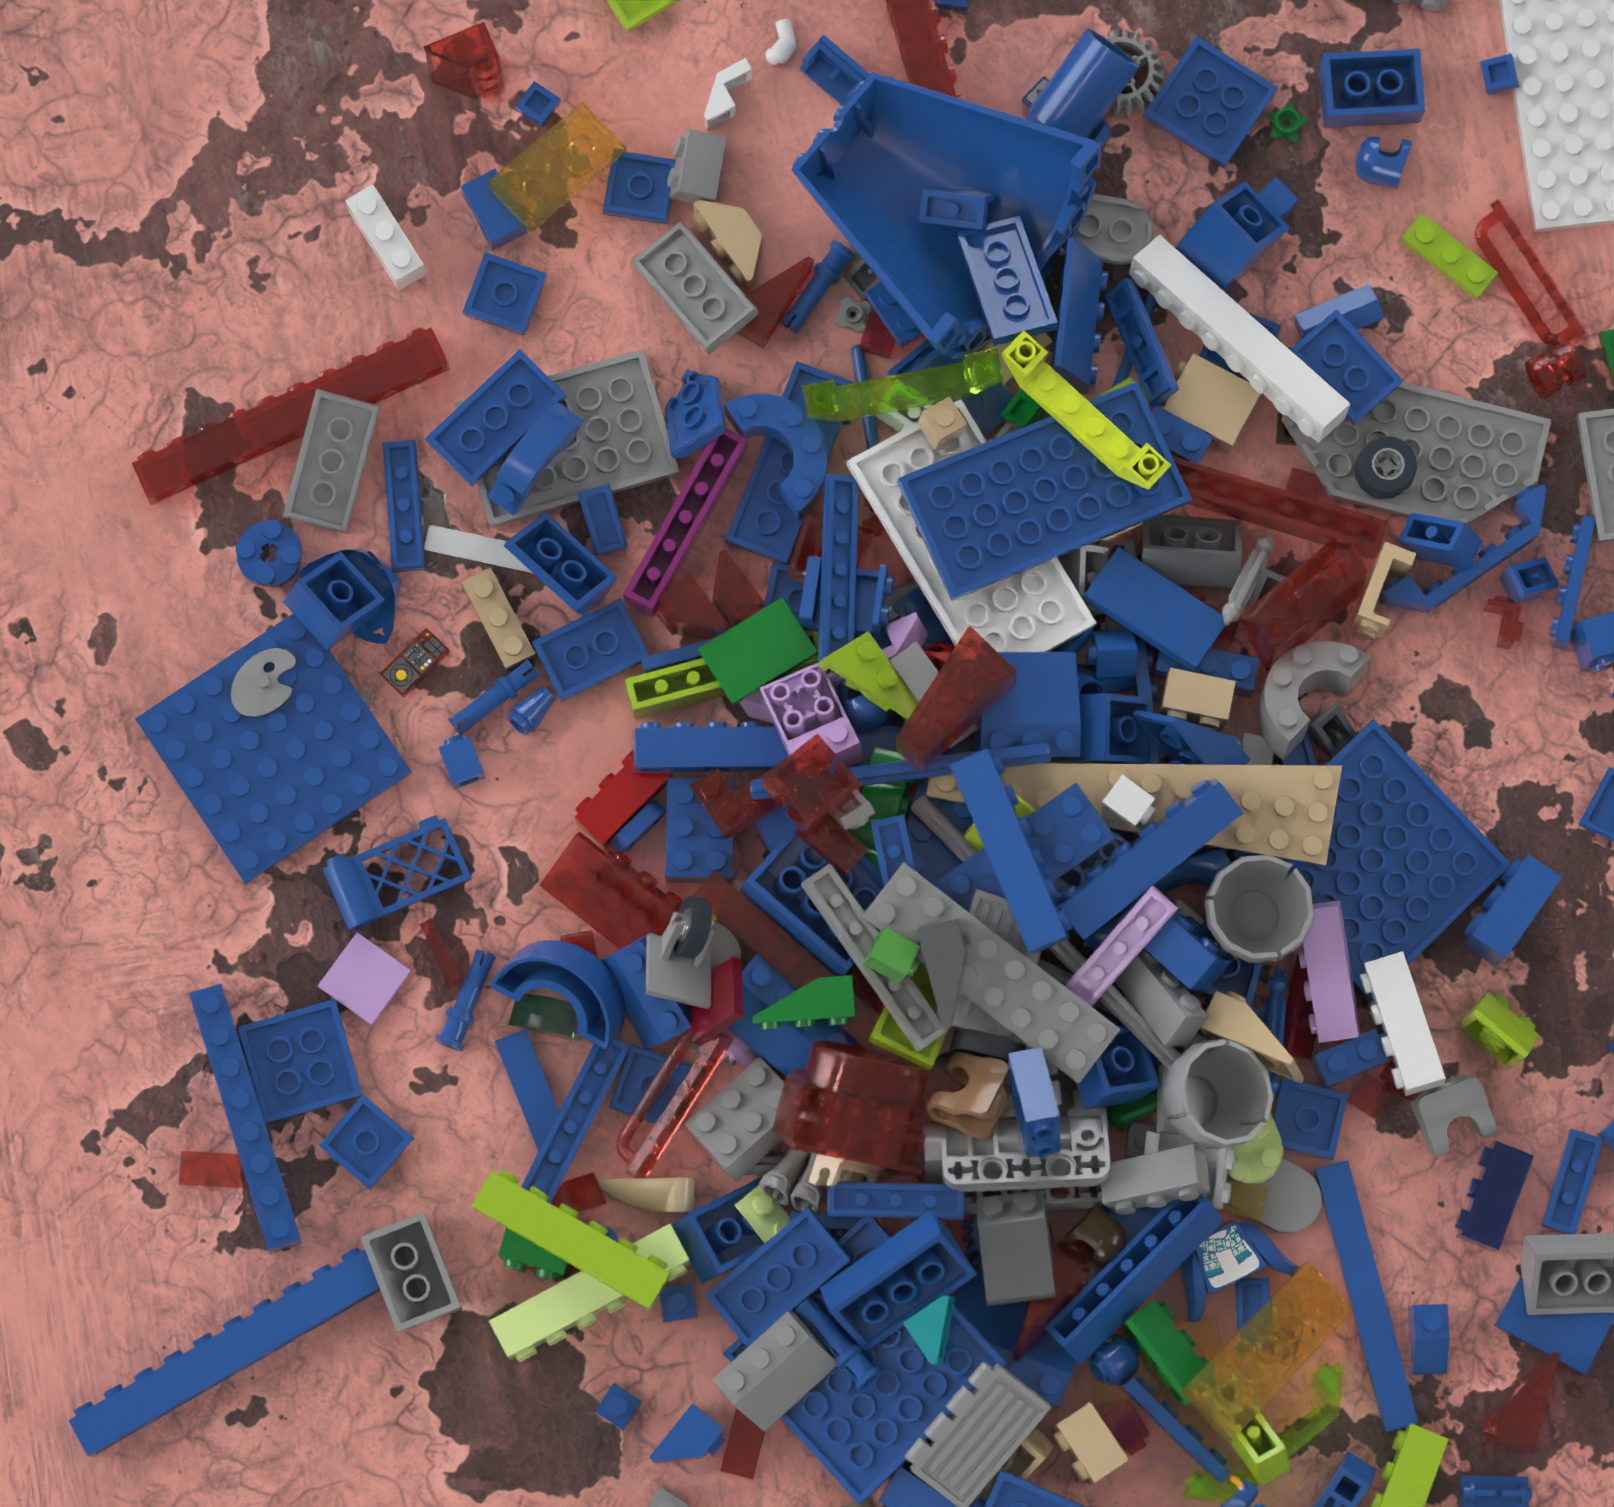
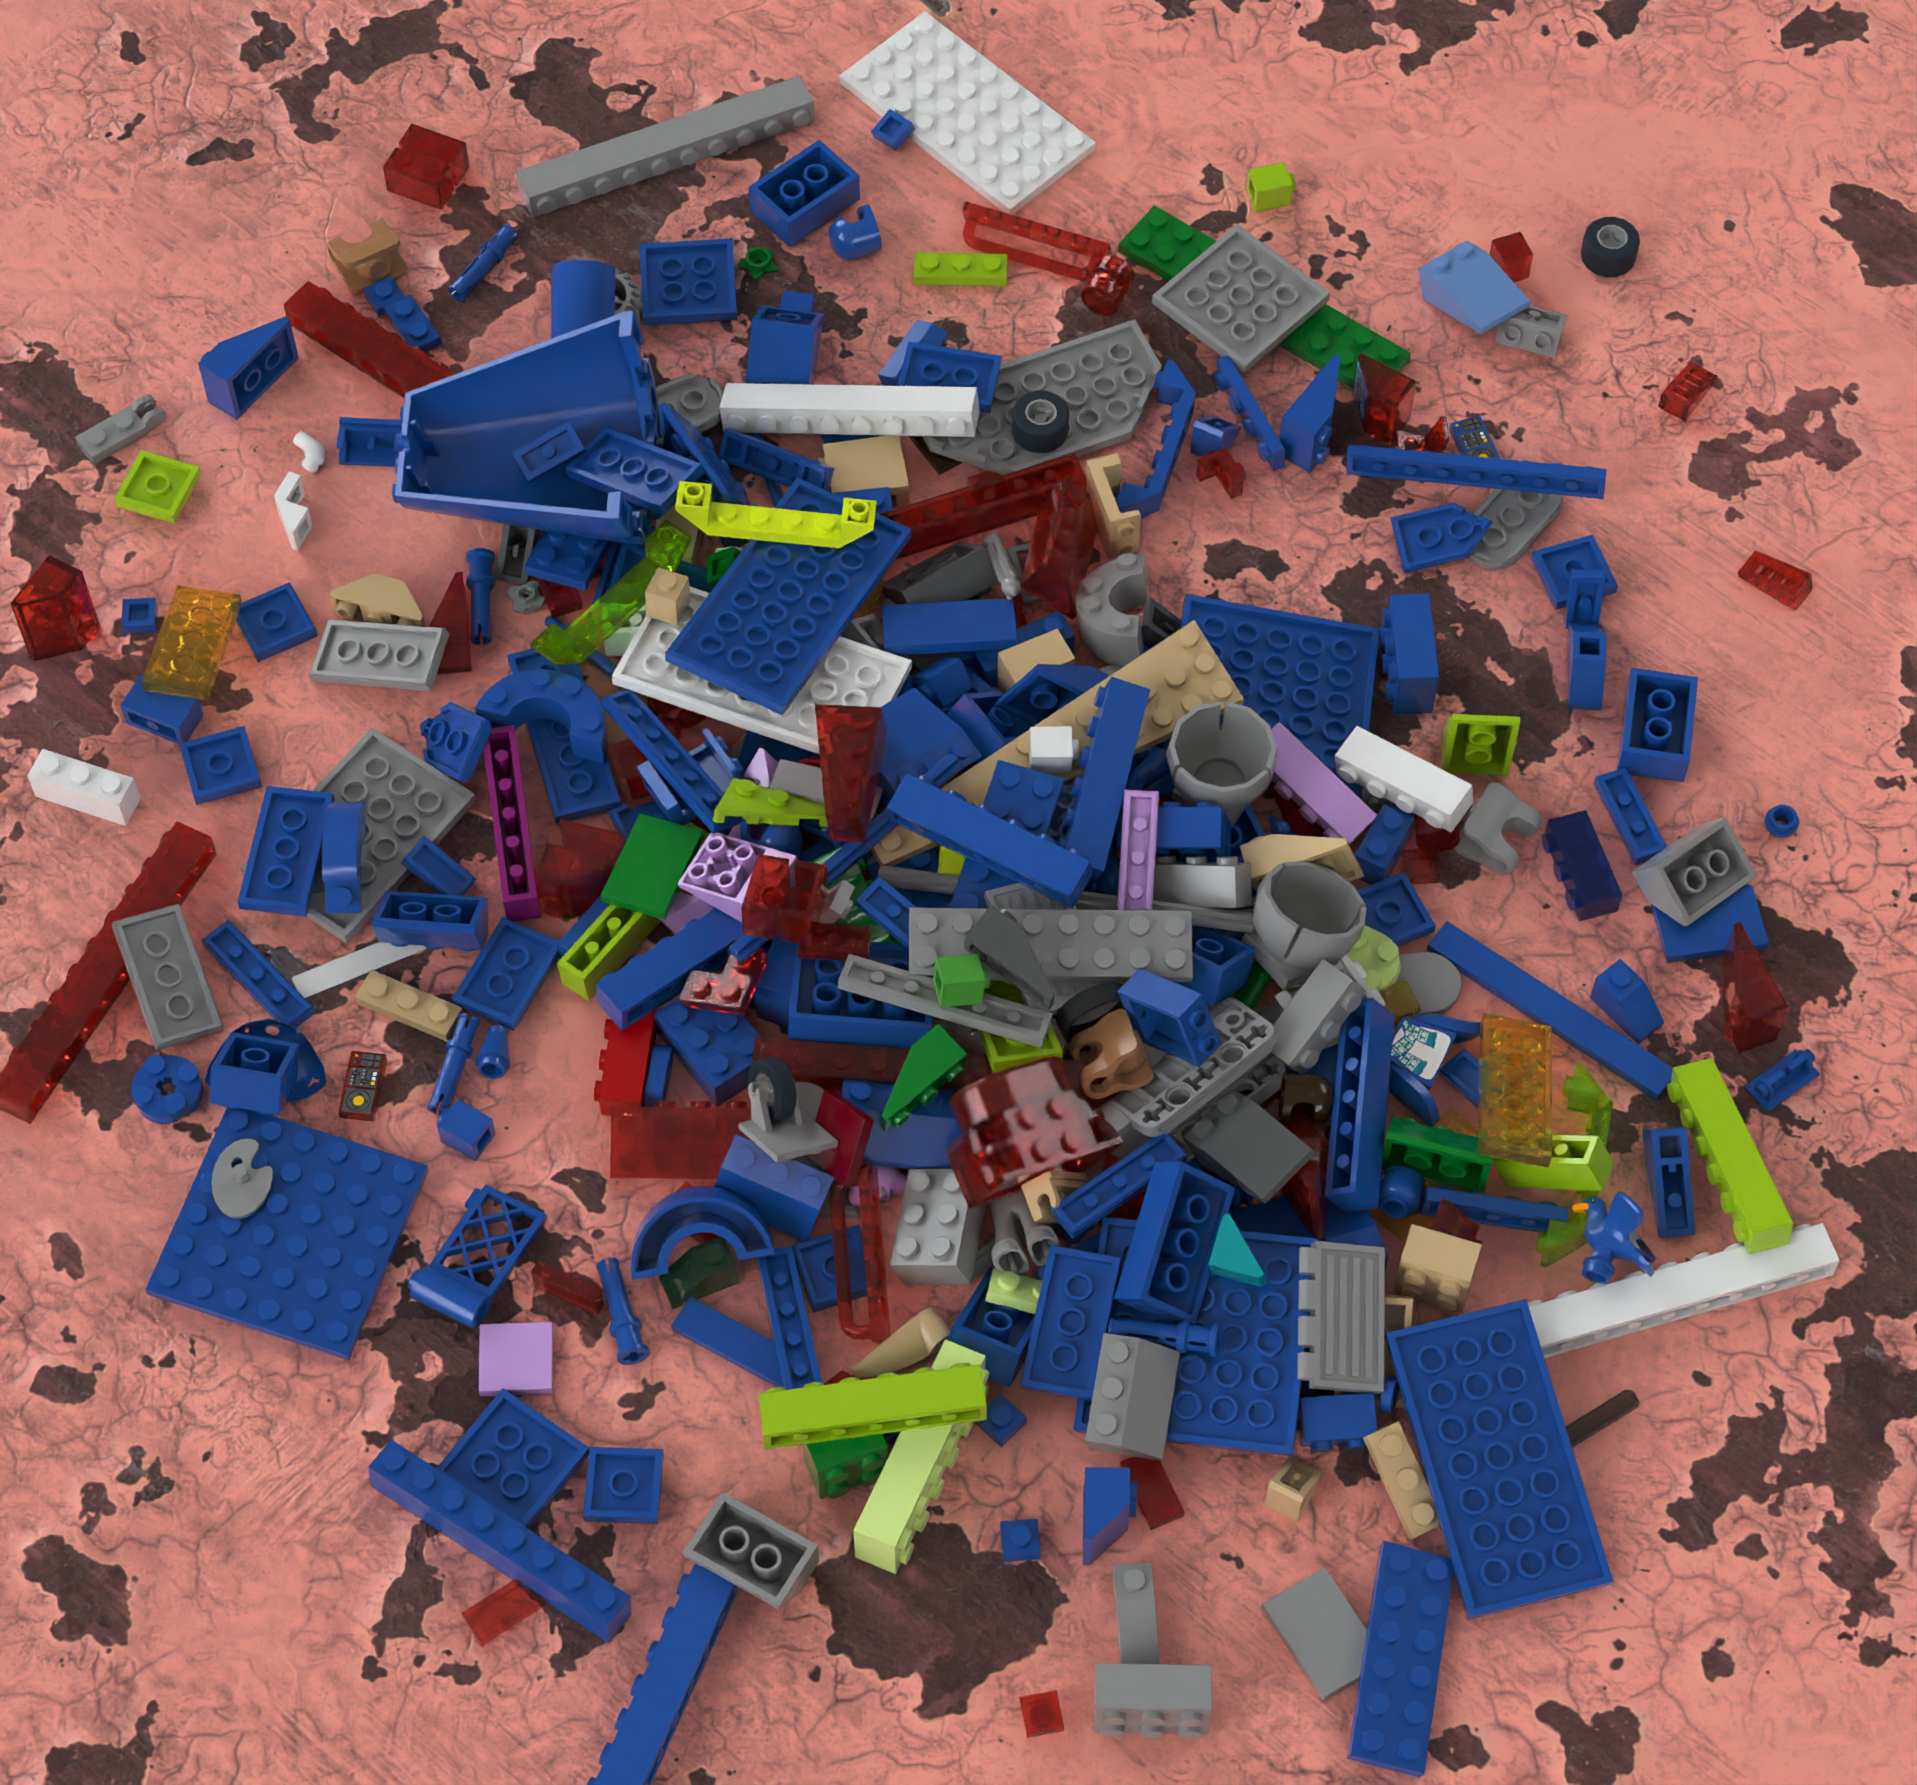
camera: 35 degrees left, 20 degrees down
light grey brick [667,129,726,204] -> none
blue brick [1398,512,1482,570] -> none

